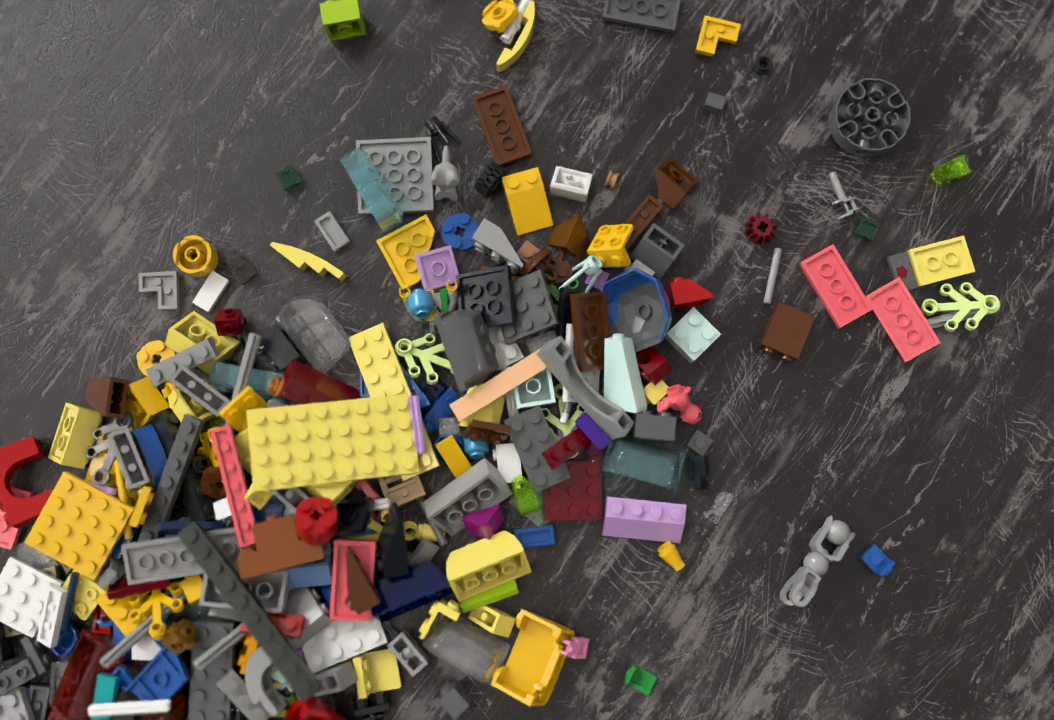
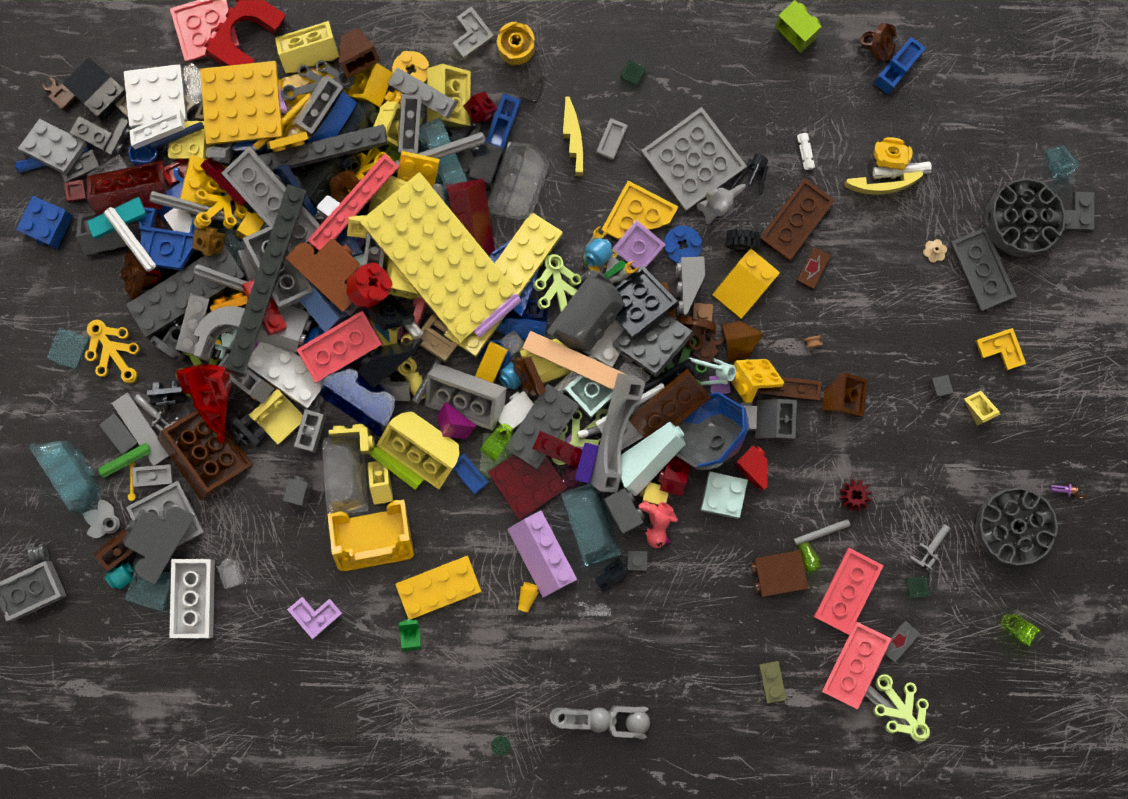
camera: 55 degrees right, 0 degrees up
white tile [192,270,230,313] -> none
clear orange tile [267,376,284,397] -> none
clear light blue brick [339,147,403,233] -> none
reddish brown slope [346,545,380,615] -> none
white slope [550,166,593,202] -> none
bright pink plate [561,637,589,659] -> none
black plate [754,56,773,74] -> none
blue bracket [859,544,896,577] -> none
light yellow plate [907,236,975,287] -> none
none -> yellow plate [395,556,482,619]
none -> blue slope [486,94,522,151]
none -> clear green plate [491,736,511,756]
none -> olive plate [759,661,787,703]
none -> white axle [797,133,815,170]
none -> reddish brown tile [797,247,831,290]
none -> clear neon green cone [798,542,821,572]
none -> tan plant [923,239,947,263]
none -> light yellow slope [964,391,1000,426]
none -> medium lavender piece [1051,484,1088,499]

